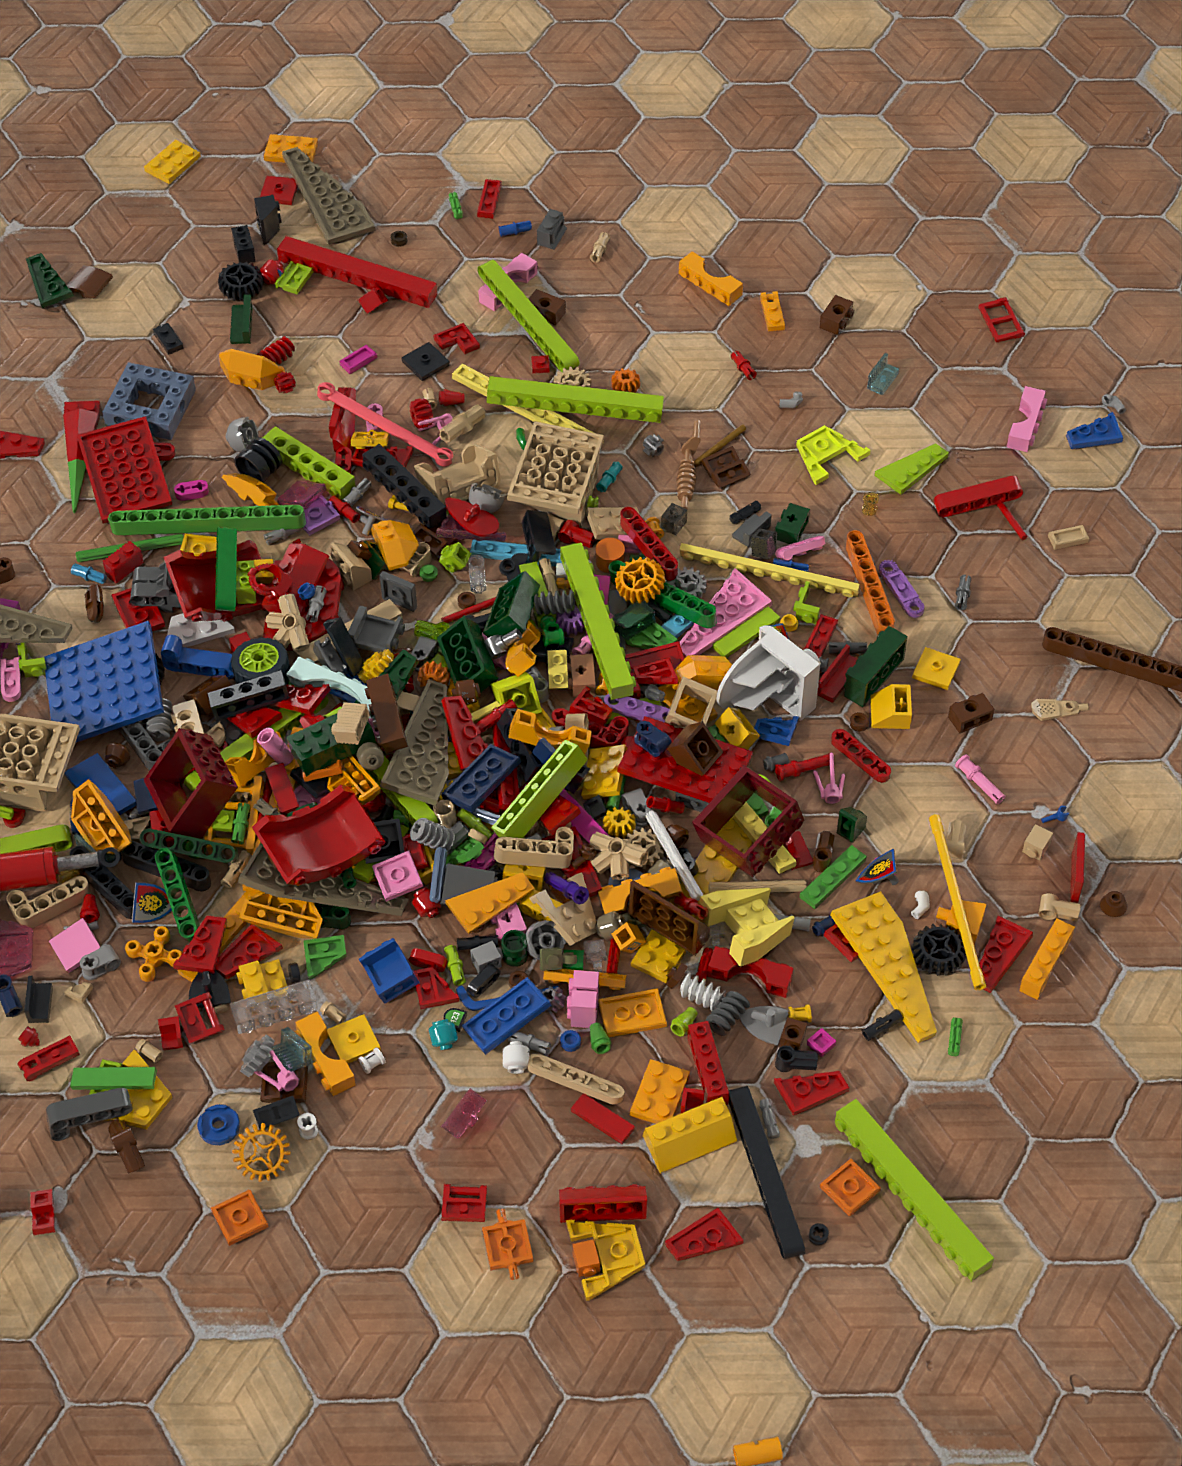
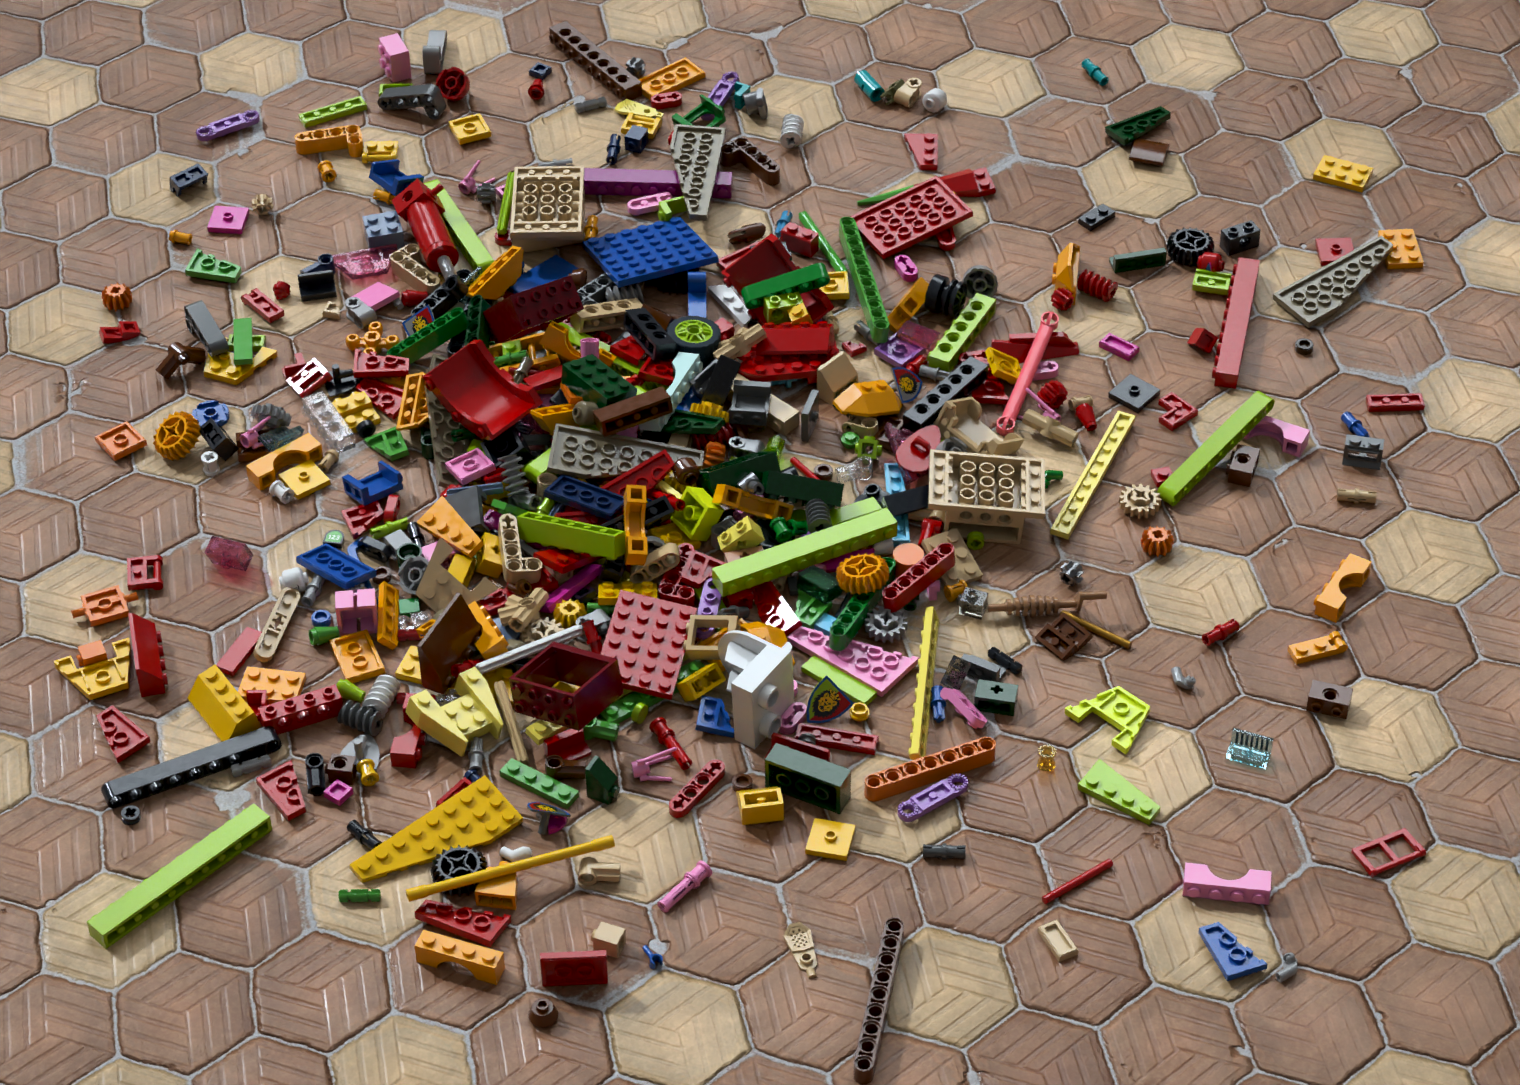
camera: 80 degrees right, 10 degrees down
sand blue brick [102,362,196,440] -> none
tan pin [135,1039,163,1063] -> none
tan tile [207,721,225,748] -> none
red piece [247,563,294,600] -> none
black slope [254,195,282,245] -> none
blue plate [298,582,316,600] -> none
light grey pin [306,586,326,622] -> none
tan brick [332,702,370,745] -> none
reddish brown plate [347,540,372,560] -> none
teal head [429,1019,458,1050] -> none
bright green axle [449,192,463,219] -> none
tan tile [468,829,488,844] -> none
lime brick [487,376,664,423] -> none
dark blue tile [532,738,556,764] -> none
olive plate [540,948,577,971] -> none
dark purple pin [544,872,589,905] -> none
teal pin [596,461,623,492] -> none
red wing [633,658,679,684] -> none
dark blue piece [634,721,672,757] -> none
reddish brown plate [665,962,688,989] -> none
reddish brown slope [667,721,723,776] -> none
dark grey pin [763,753,789,771] -> none
lime bracket [793,581,820,624] -> none
orange plate [820,1159,881,1217] -> none
dark grey pin [829,640,867,655] -> none
red beam [933,476,1023,518] -> none
reddish brown brick [948,693,995,734] -> none
tan piece [1039,893,1081,922] -> none

